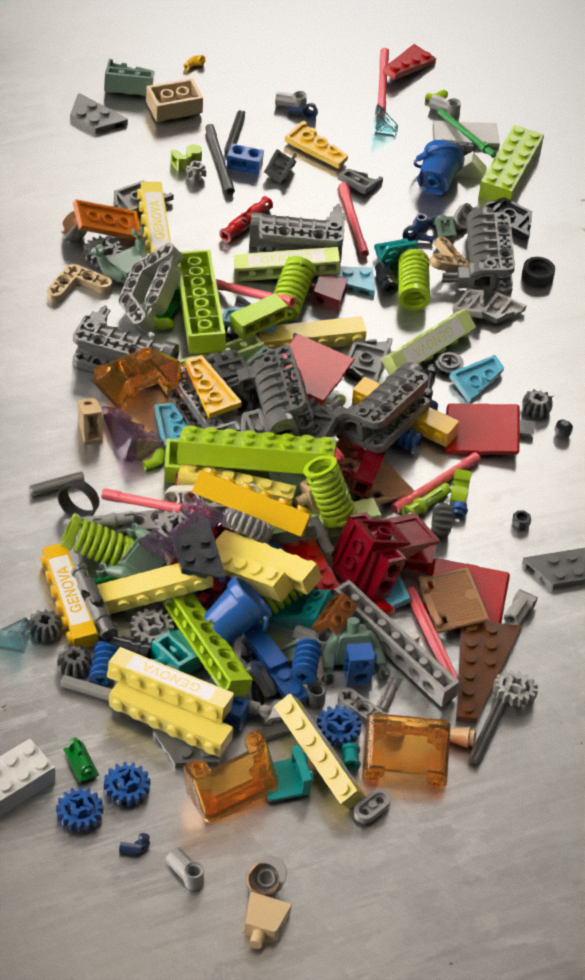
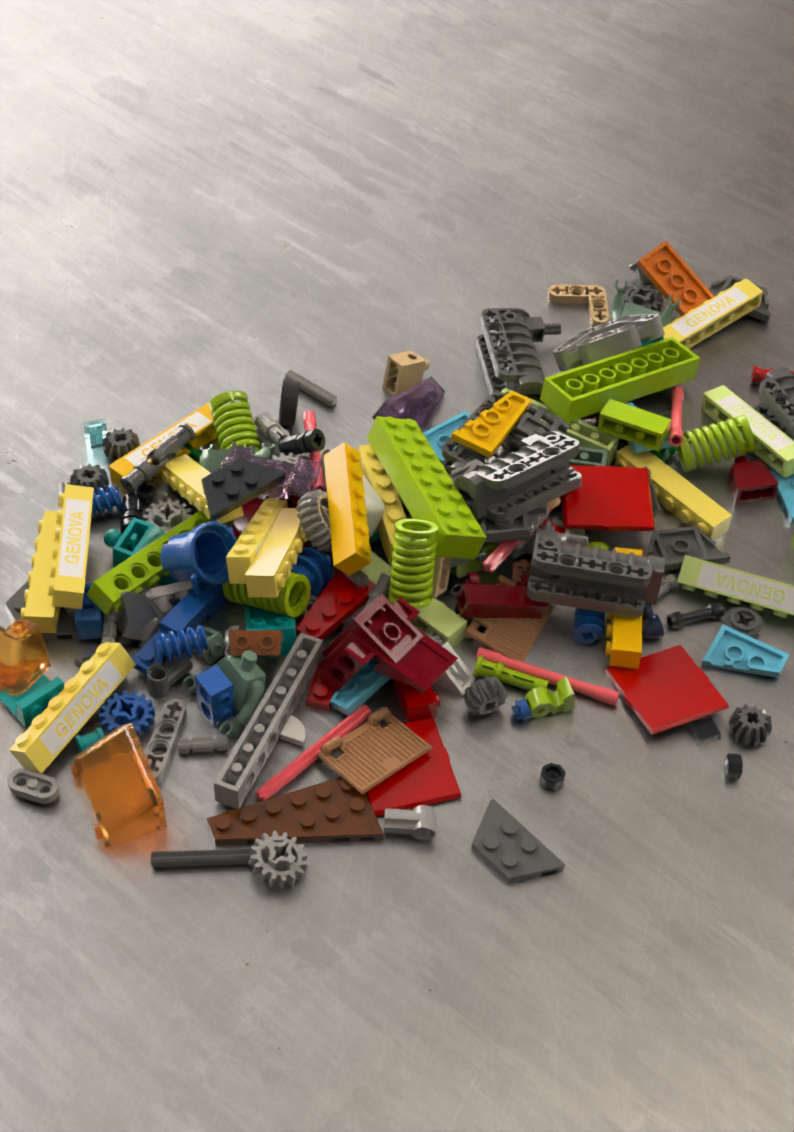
camera: 65 degrees right, 0 degrees up
clear orange windscreen [92,347,183,410] -> none
tan cone [445,727,476,748] -> none
none -> black axle [278,429,325,456]

